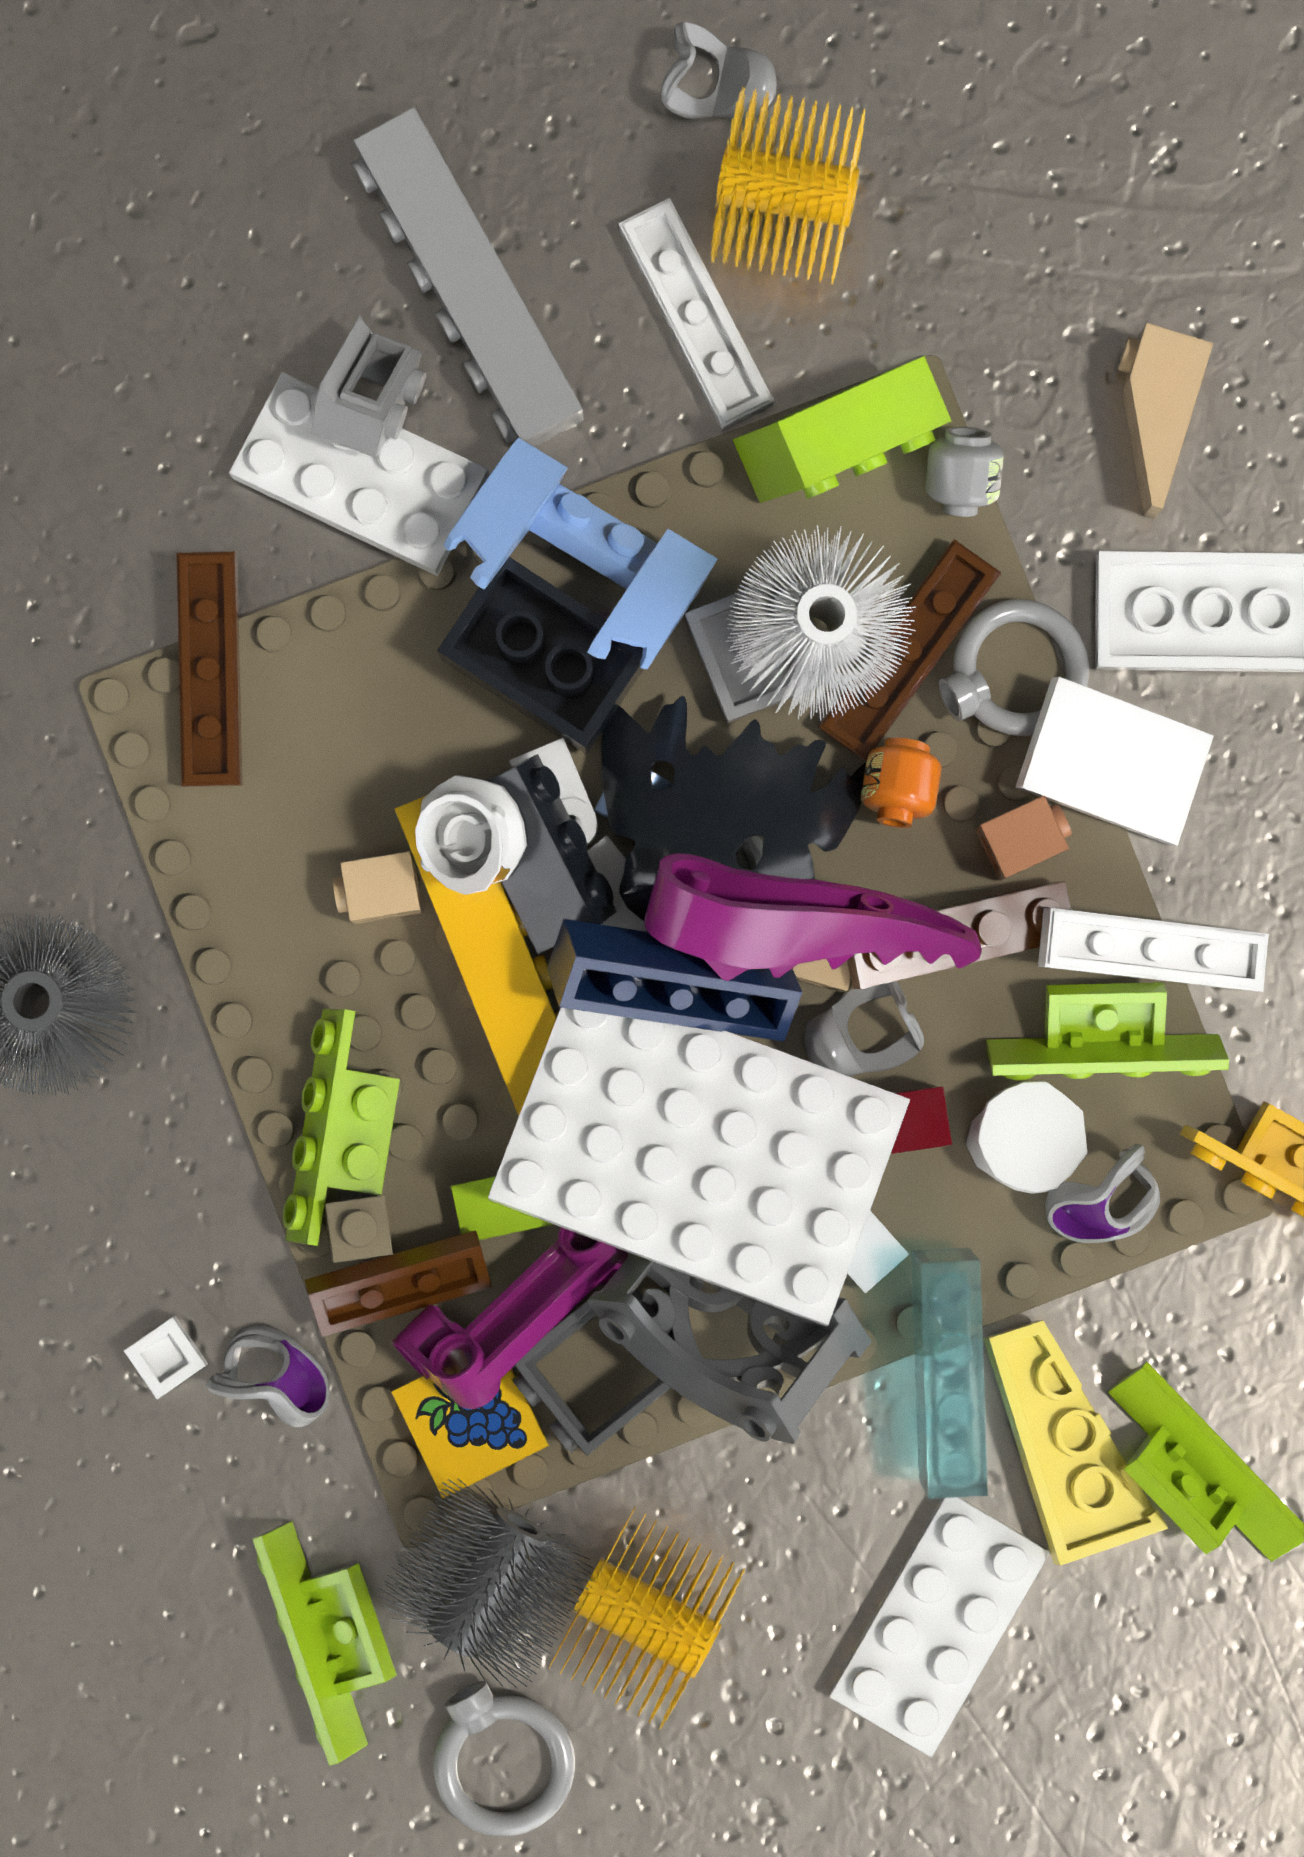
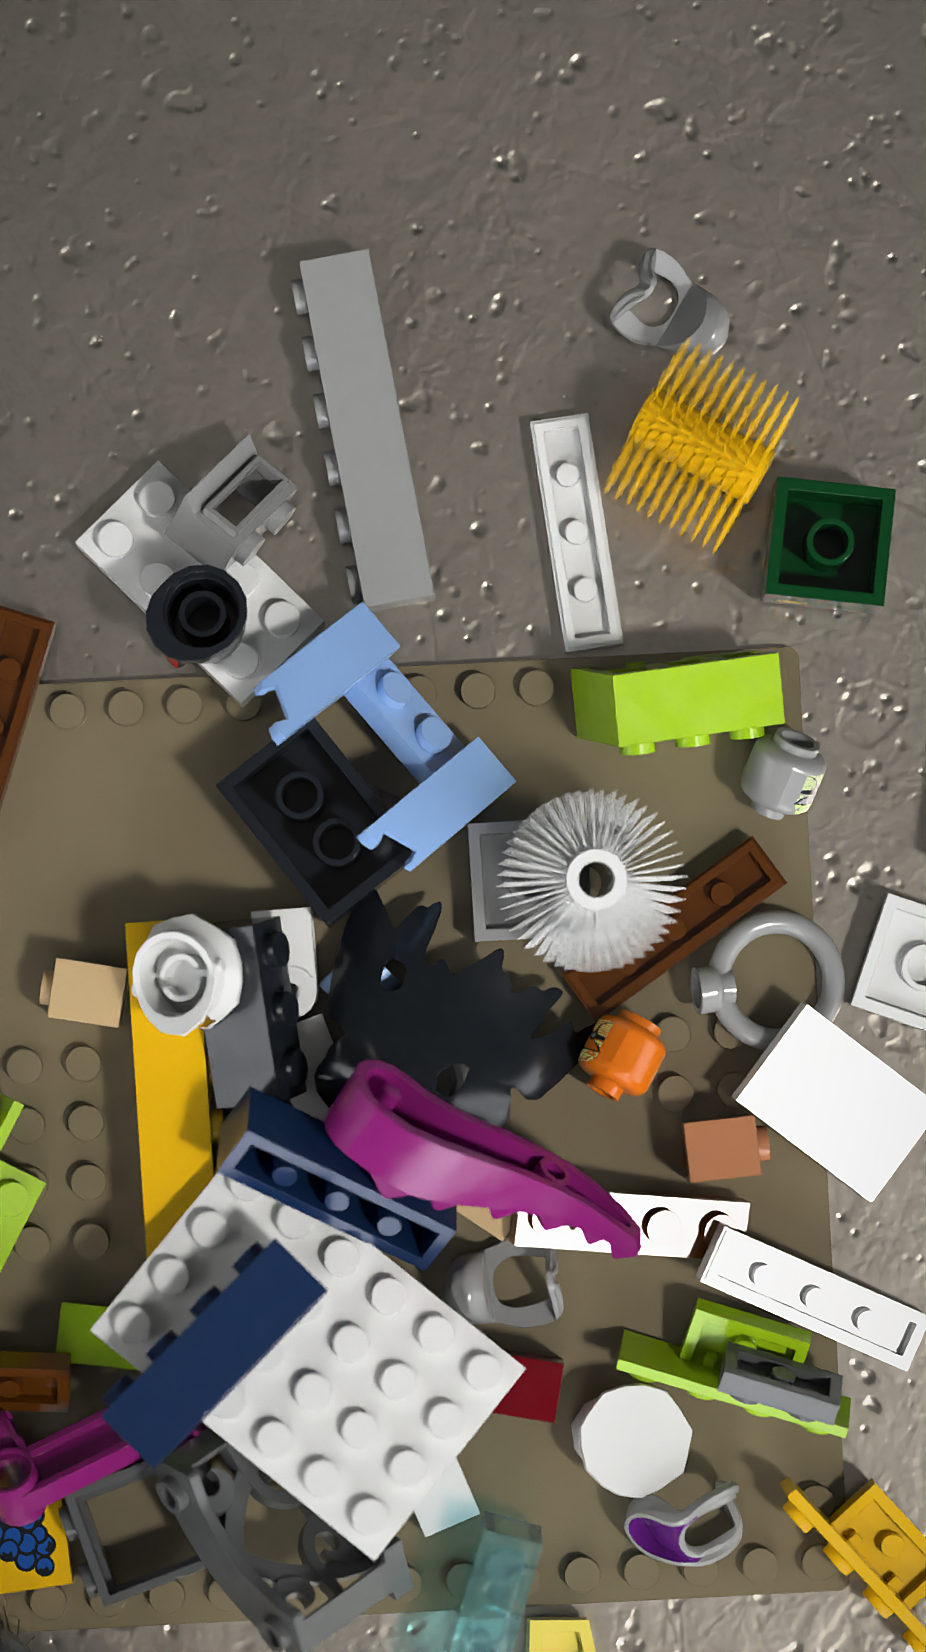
camera: 20 degrees right, 0 degrees up
none -> dark blue brick [101,1239,328,1470]
none -> black hat [146,564,247,668]
none -> dark grey plate [717,1341,843,1426]
none -> dark green brick [760,476,896,614]

